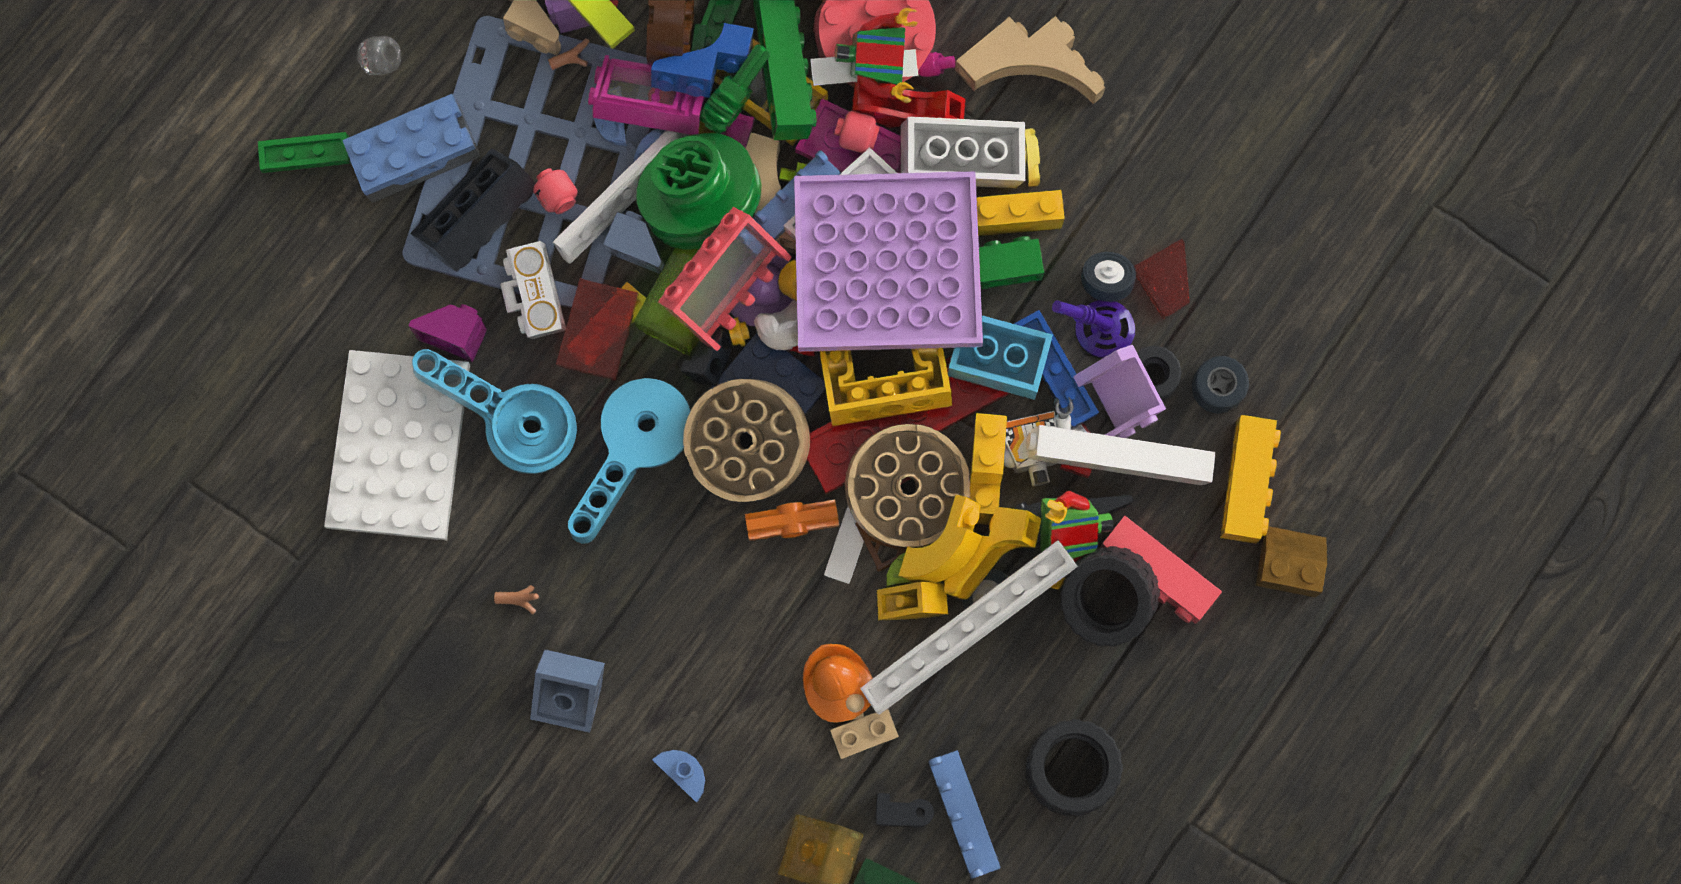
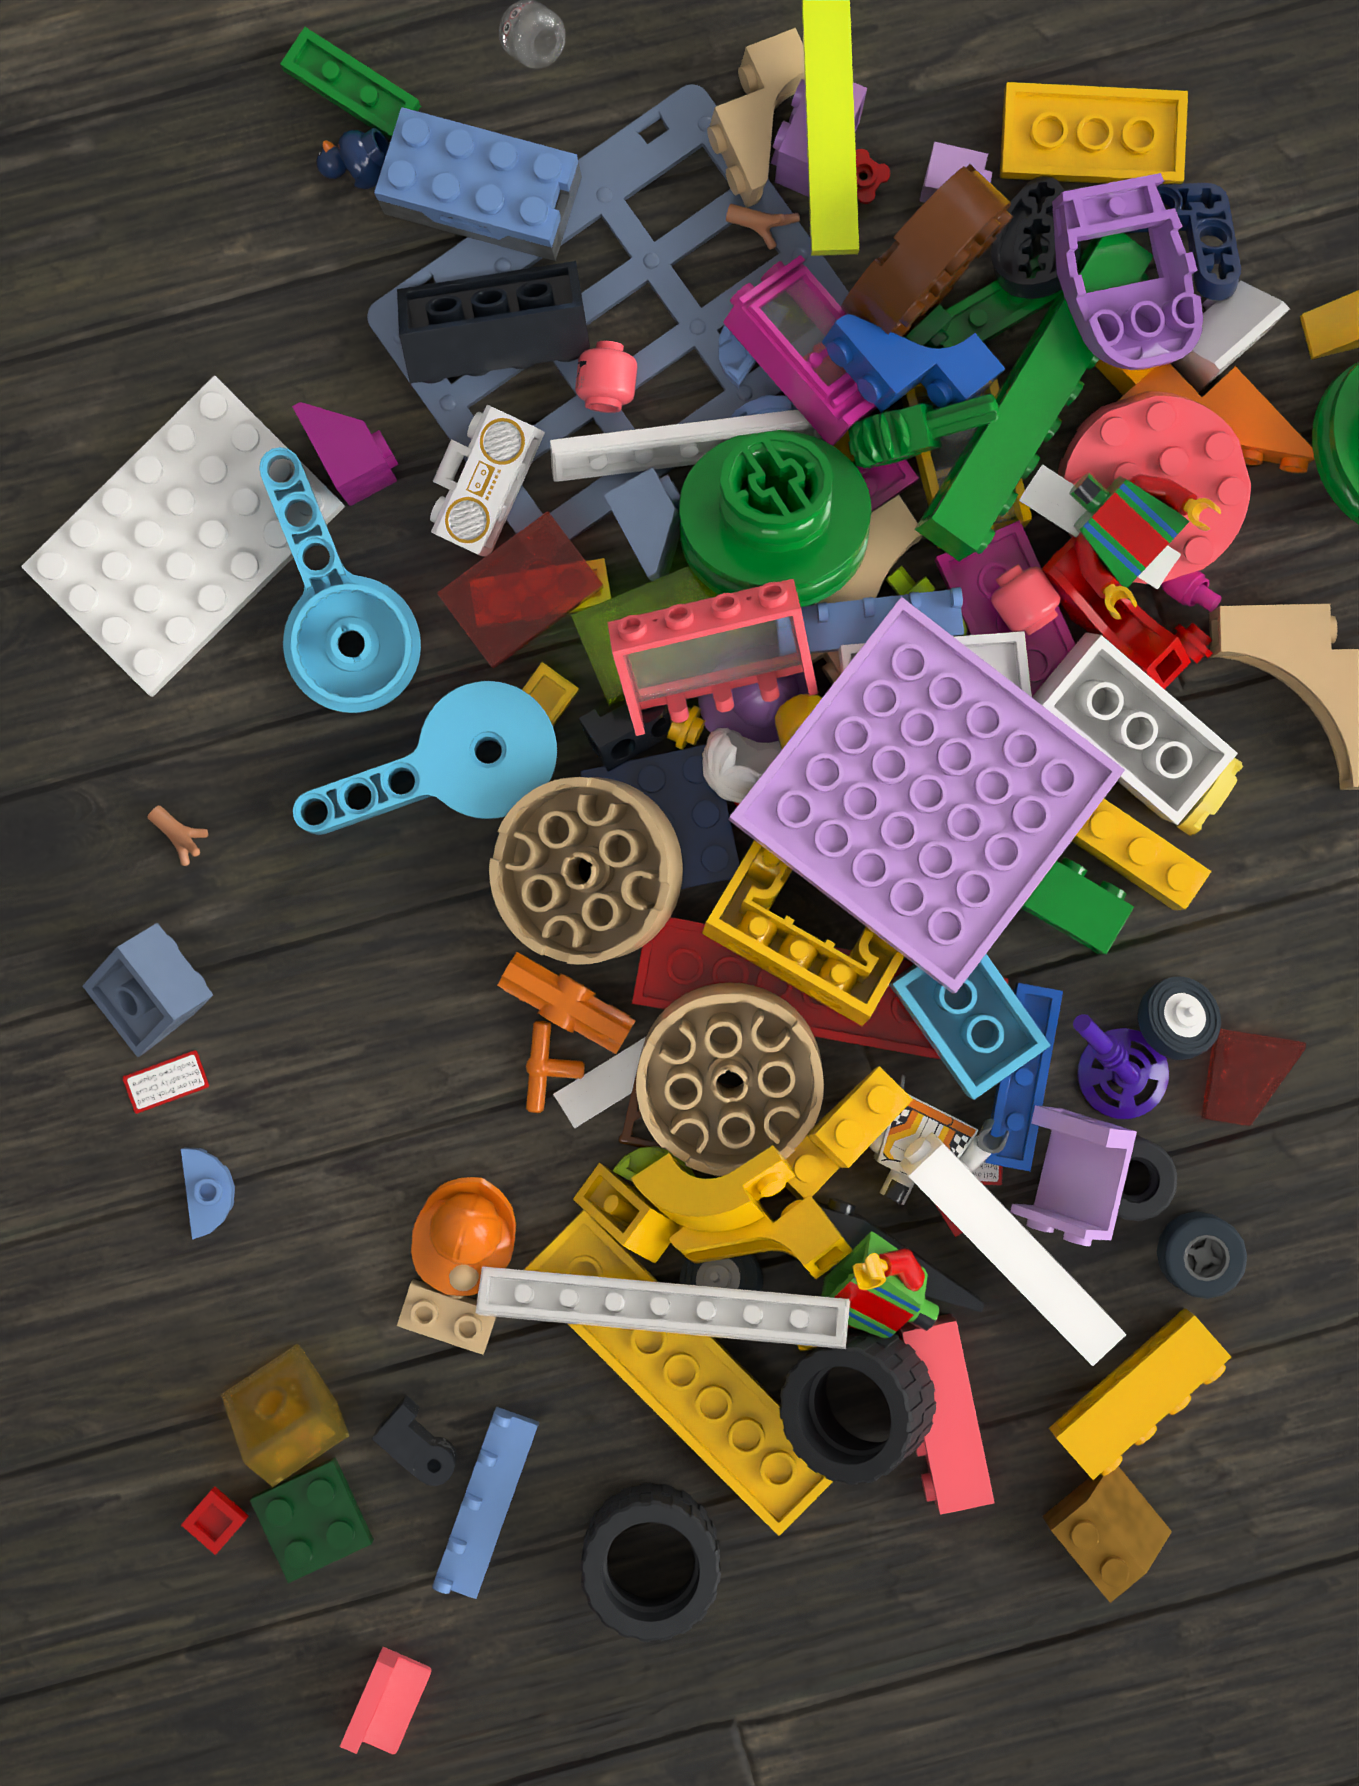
camera: 40 degrees right, 10 degrees up
none -> white sticker [123,1050,209,1114]
none -> dark blue animal [316,128,390,189]
none -> yellow tile [522,662,579,726]
none -> yellow plate [523,1209,833,1536]
none -> orange piece [526,1021,585,1113]
none -> red plate [1175,622,1213,664]

